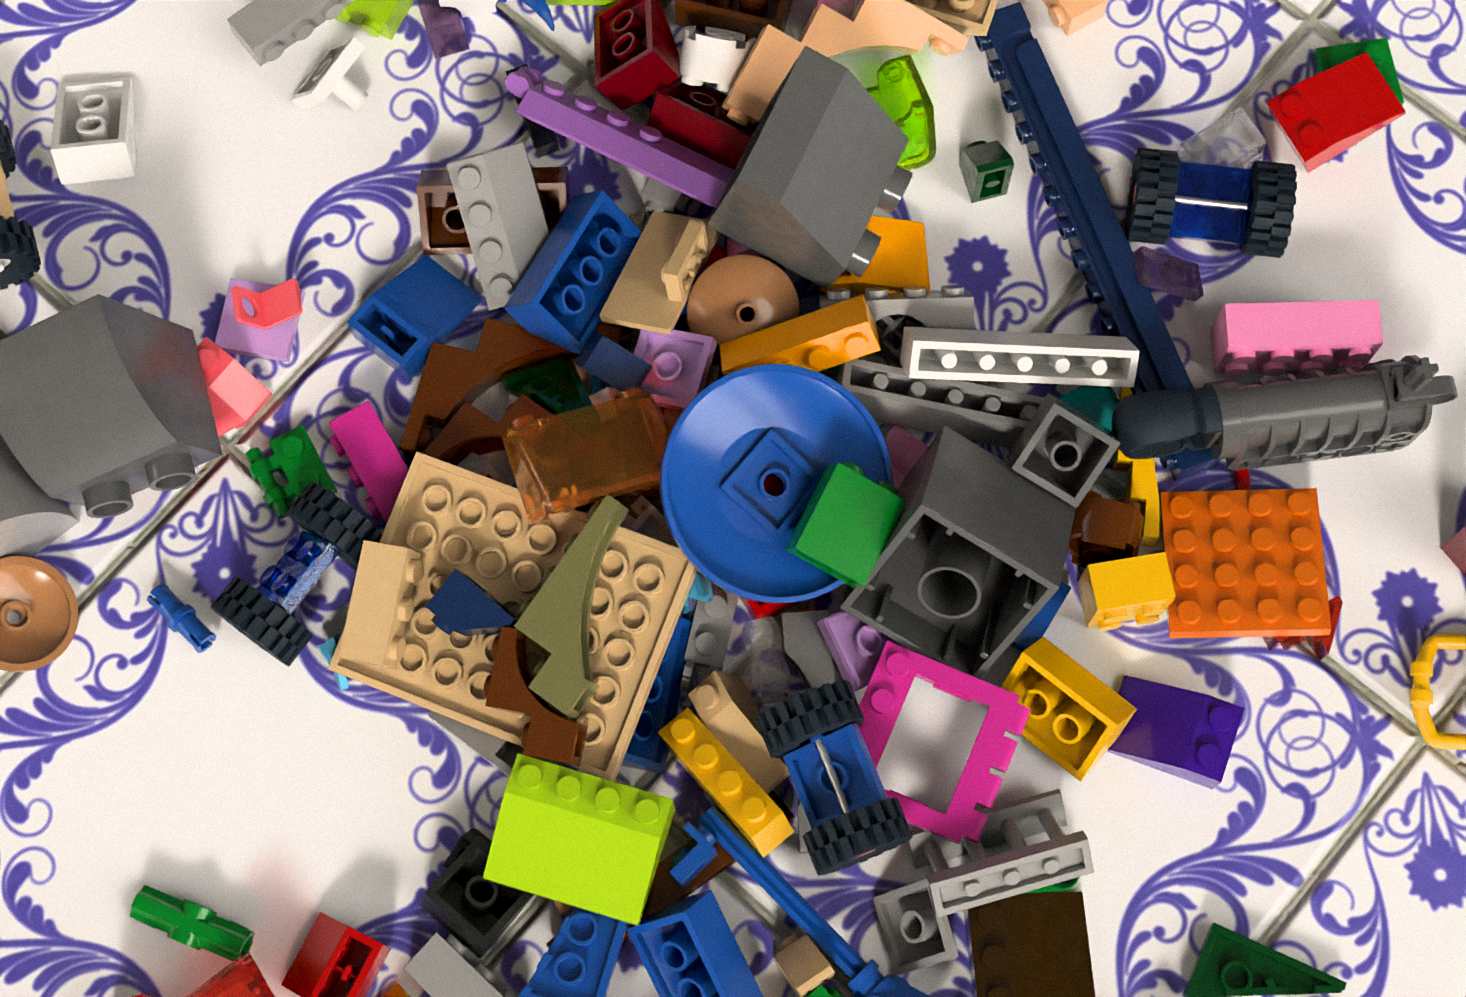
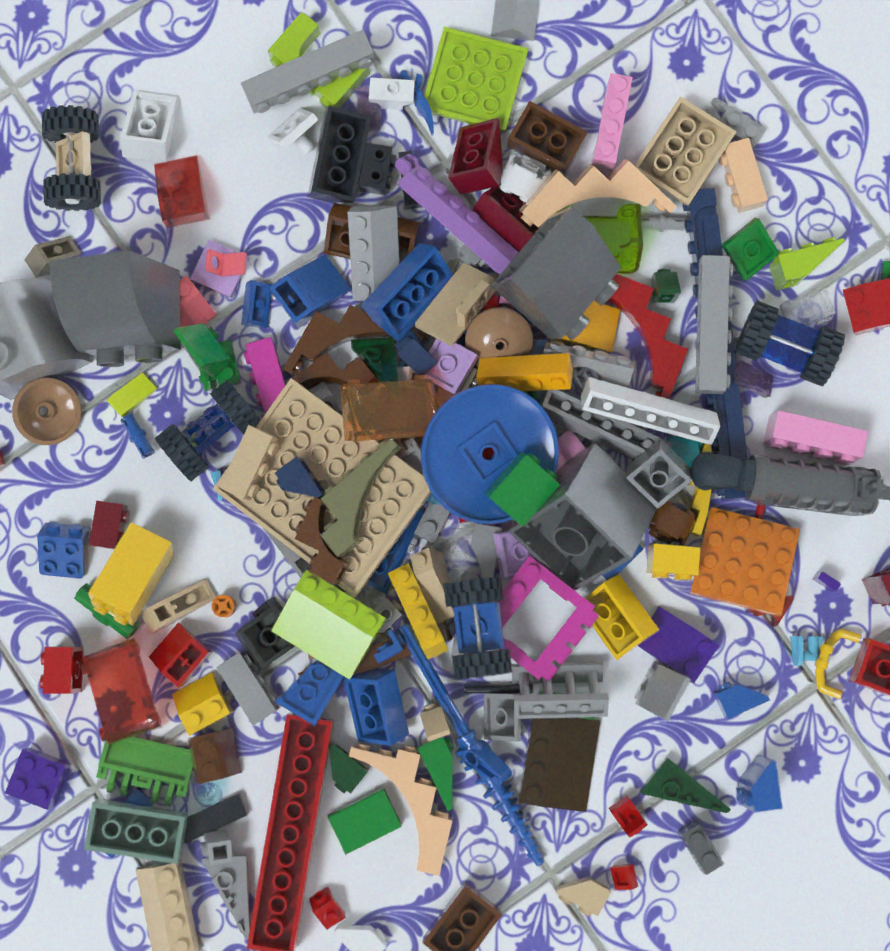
camera: 15 degrees right, 10 degrees up
none -> blue bracket [37,522,90,579]
none -> yellow brick [88,522,174,626]
none -> dark red brick [89,500,130,549]
none -> neon yellow slope [107,372,157,417]
none -> tan slope [141,579,216,634]
none -> clear red slope [154,155,210,228]
none -> green slope [173,323,233,378]
none -> orange wheel [211,595,237,617]
none -> blue slope [241,280,273,328]
none -> black slope [307,106,371,203]
none -> black brick [359,143,397,196]
none -> light grey brick [373,598,403,634]
none -> black bar [464,684,533,694]
none -> red arch [607,274,688,399]
none -> light grey slope [634,664,691,721]
none -> light grey pin [638,214,684,232]
none -> light grey brick [695,255,733,394]
none -> blue slope [713,681,770,719]
none -> green plate [721,218,779,281]
none -> blue slope [735,755,783,813]
none -> lime slope [769,237,845,291]
none -> medium azure piece [790,636,824,666]
none -> dark purple tile [812,572,841,592]

